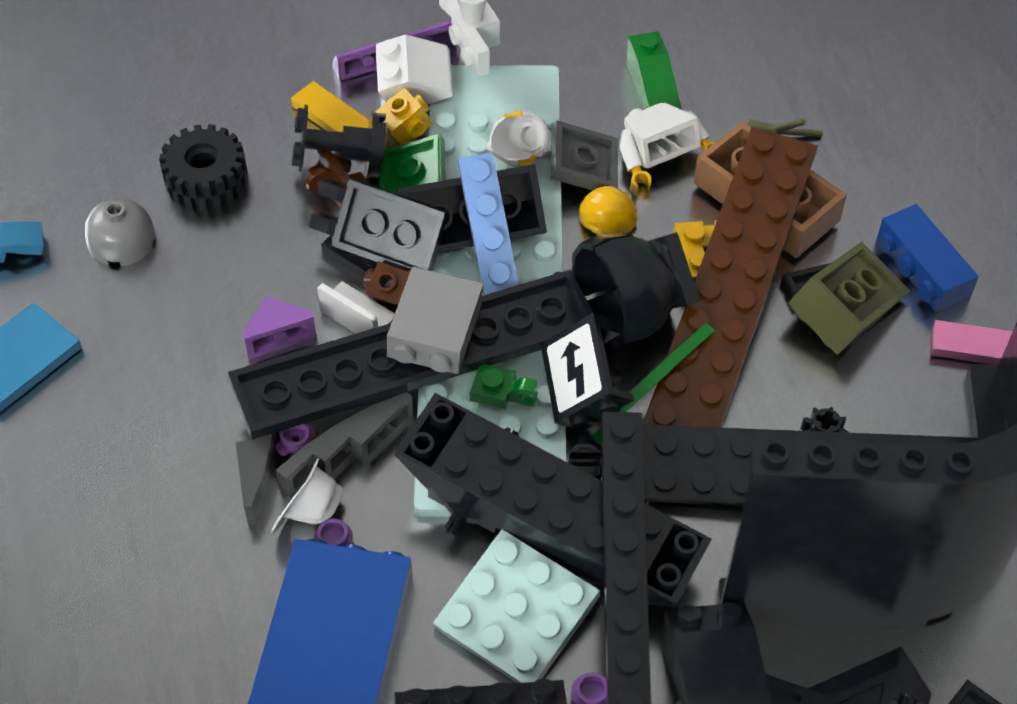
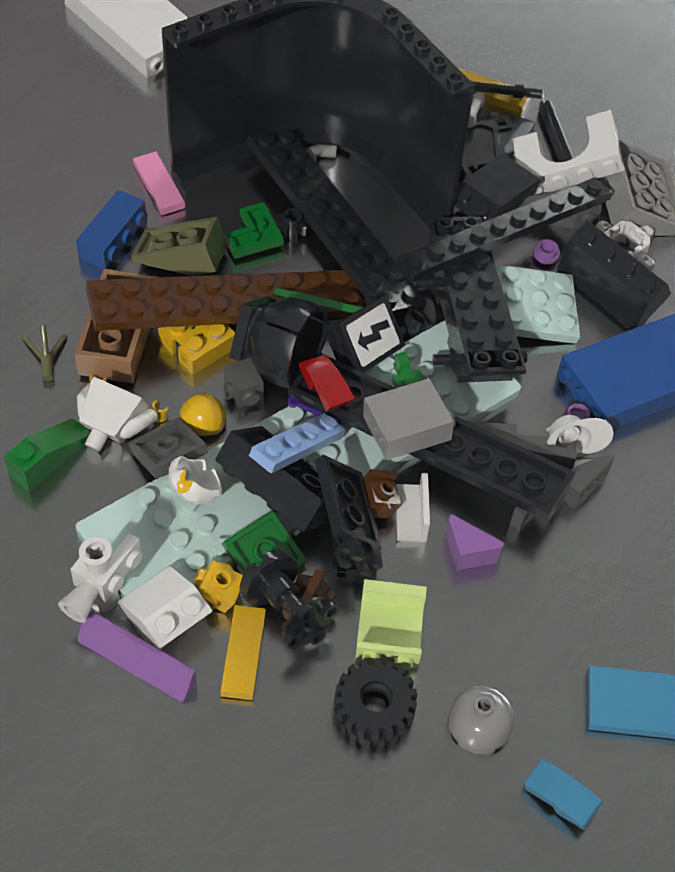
camera: 130 degrees left, 0 degrees up
none -> green plate [225,202,284,259]
none -> red slope [298,355,355,411]
none -> yellowish green panel [355,579,427,670]

